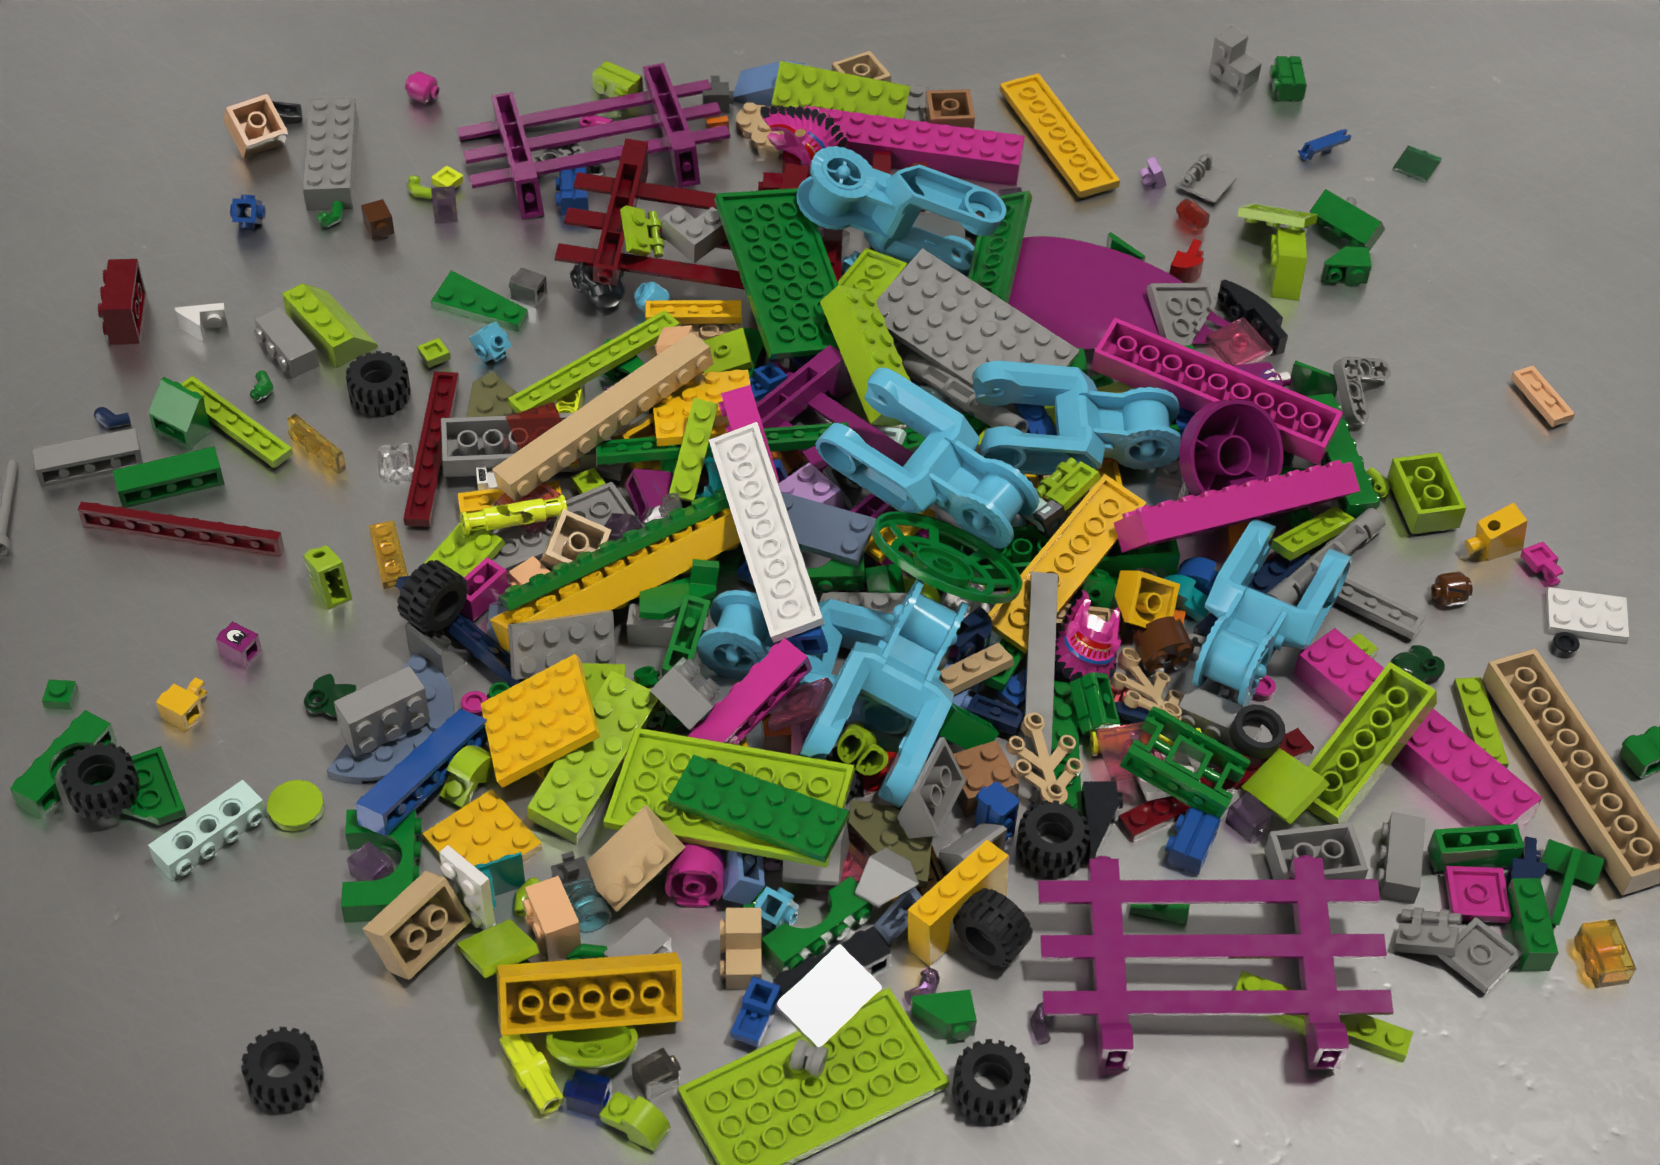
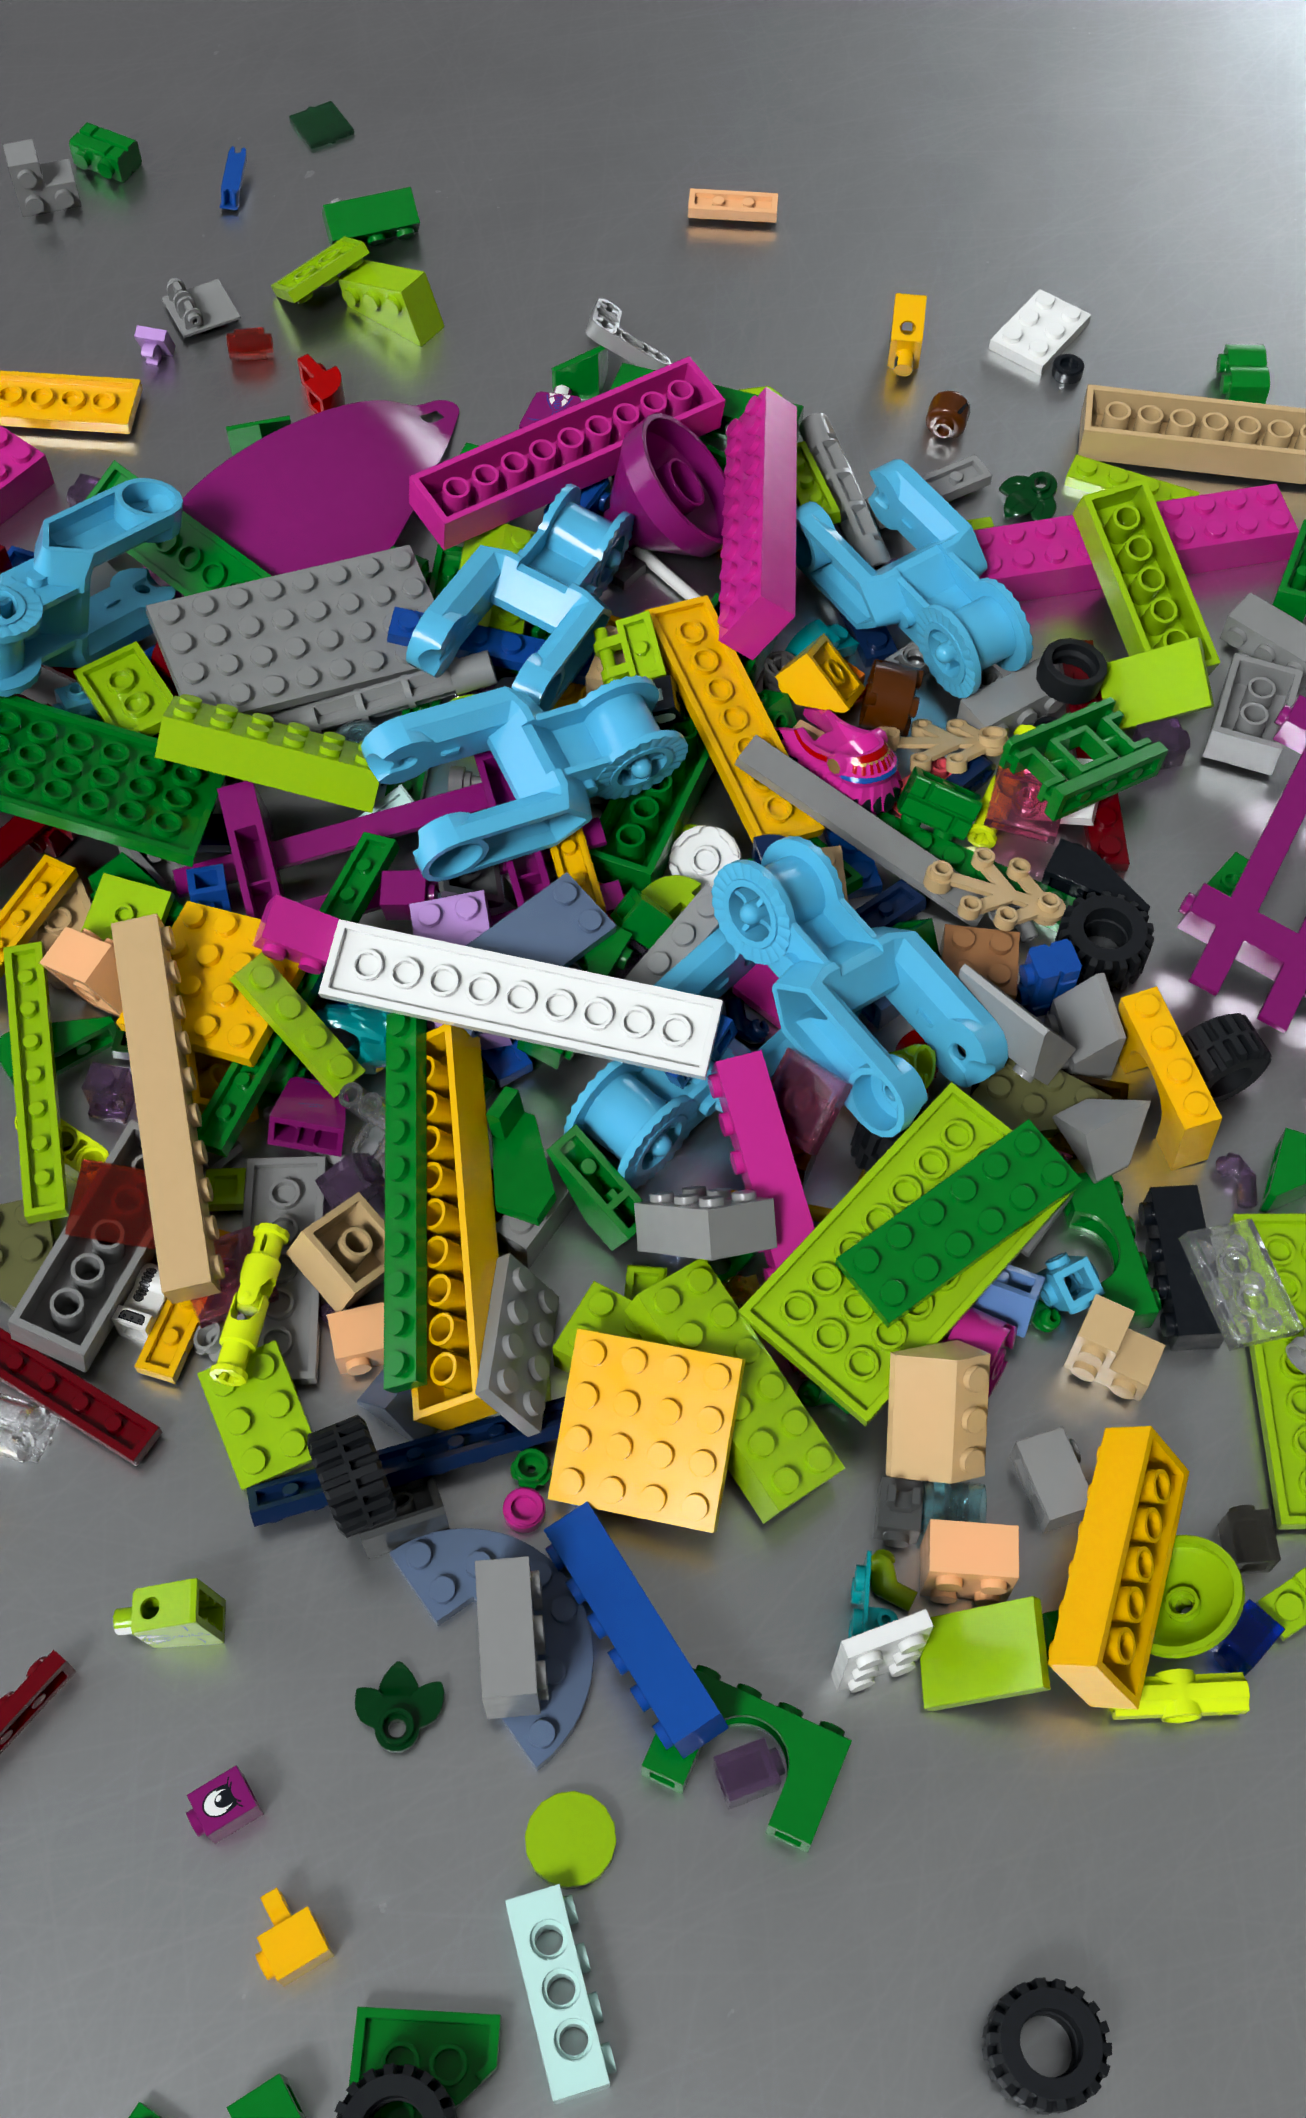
camera: 60 degrees left, 10 degrees up
tan brick [363,871,471,980] -> none
clear yellow plate [369,520,408,589] -> none
yellow plate [422,789,542,866] -> none
lime brick [440,745,494,807] -> none
dark pink brick [460,557,509,622] -> none
green arm [565,944,607,960] -> none
green plate [634,666,660,688] -> none
blue brick [730,976,781,1047] -> none
green dish [872,511,1023,604] -> none
sand blue slope [874,887,922,946] -> none
light grey plate [1146,283,1216,346] -> none
blue brick [1165,807,1221,875] -> none
blue brick [1176,557,1219,596] -> none
clear pink plate [1205,317,1273,366] -> none
black slope [1218,280,1288,355] -> none
green slope [1320,246,1372,283] -> none
lime brick [1387,452,1466,534] -> none
dark pink plate [1520,542,1564,586] -> none

